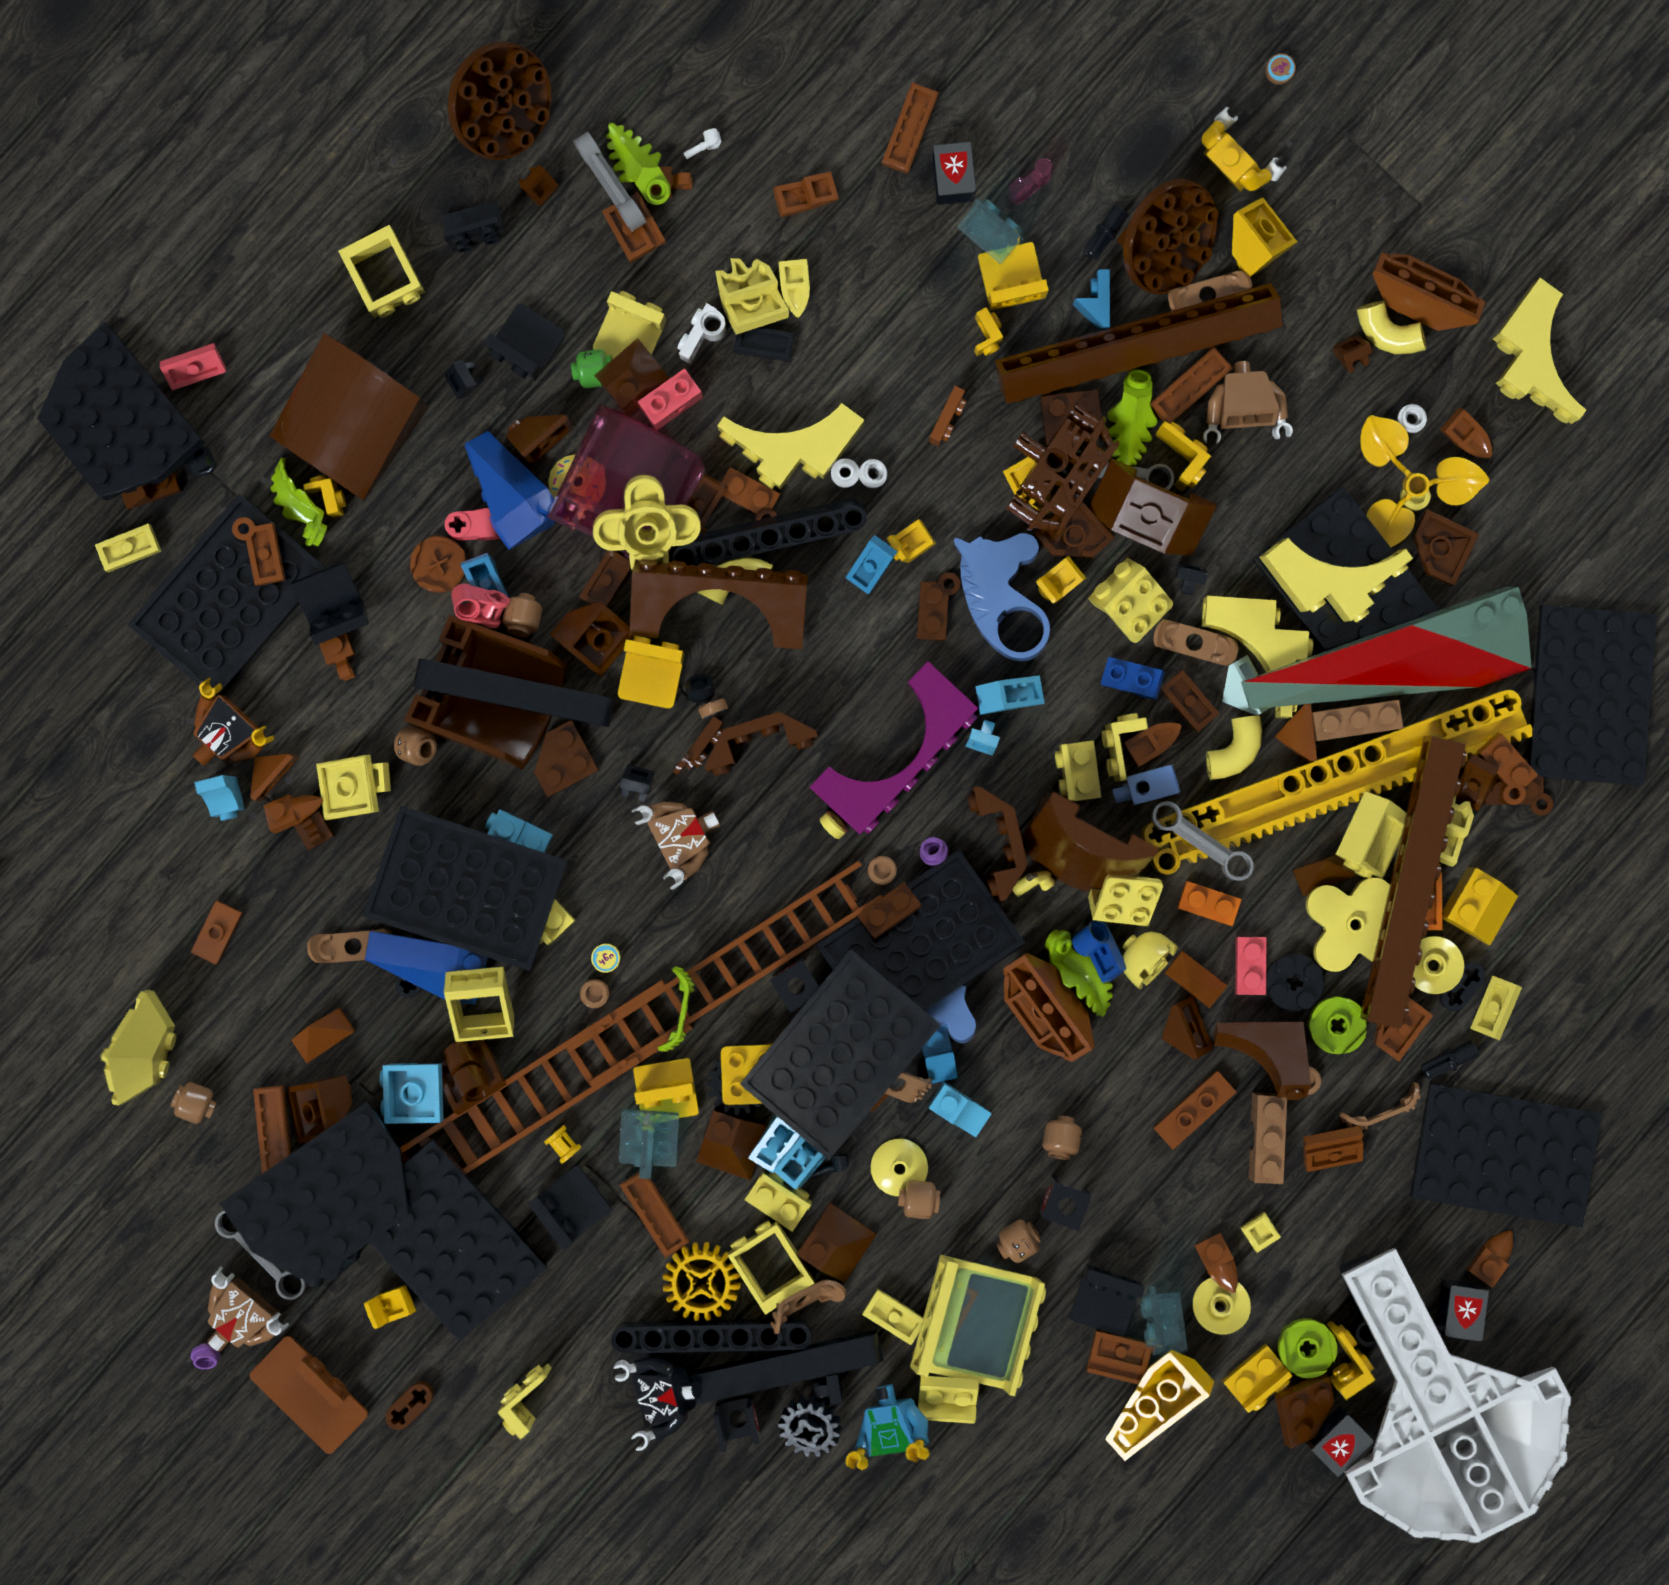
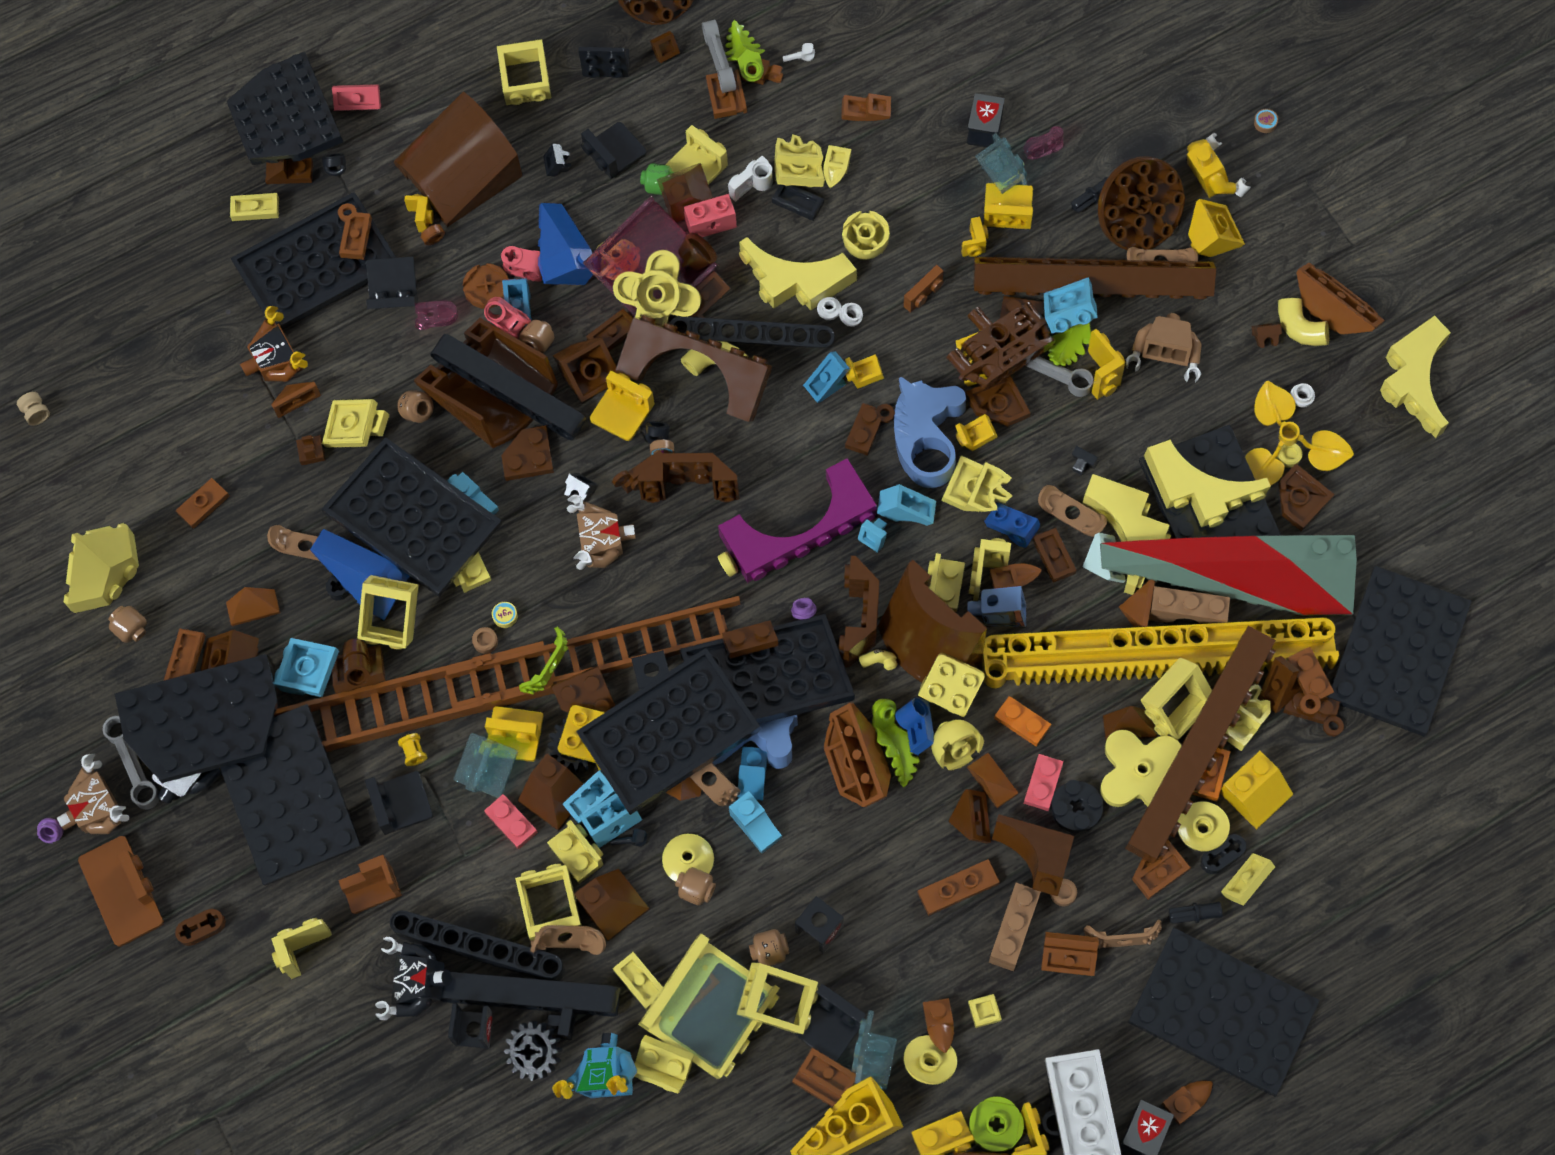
camera: 20 degrees right, 20 degrees down
medium azure arch [195,775,245,821] -> none
dark orange plate [263,795,323,834] -> none
lime plant [270,457,327,546] -> none
dark orange plate [319,633,356,681] -> none
yellow bracket [364,1284,416,1329] -> none
reddish brown slope [506,414,574,466] -> none
dark orange plate [619,1168,690,1258] -> none
yellow gear [663,1242,740,1321] -> none
dark orange hinge [721,467,780,532] -> none
medium nougat tile [868,856,897,885] -> none
dark orange plate [882,82,939,174] -> none
medium nougat head [1042,1115,1082,1160] -> none
dark azure slope [1073,269,1110,331] -> none
reddish brown slope [1088,458,1217,556] -> none
light yellow bracket [1088,558,1173,643] -> none
dark orange plate [1150,347,1233,424] -> none
light grey piece [1151,801,1254,881] -> none
light yellow cylinder [1206,716,1262,780] -> none
lime plate [1307,996,1367,1054] -> none
dark orange plate [1440,408,1492,458] -> none
none -> dark orange panel [338,855,402,914]
none -> clear pink plate [415,301,458,330]
none -> dark orange tile [420,224,445,246]
none -> coral plate [484,794,538,850]
none -> reddish brown plate [551,666,615,713]
none -> reddish brown piece [678,232,717,272]
none -> light yellow window [736,963,818,1034]
none -> light yellow cylinder [842,211,890,260]
none -> light yellow plate [941,456,1012,512]
none -> medium azure plate [1044,277,1098,333]

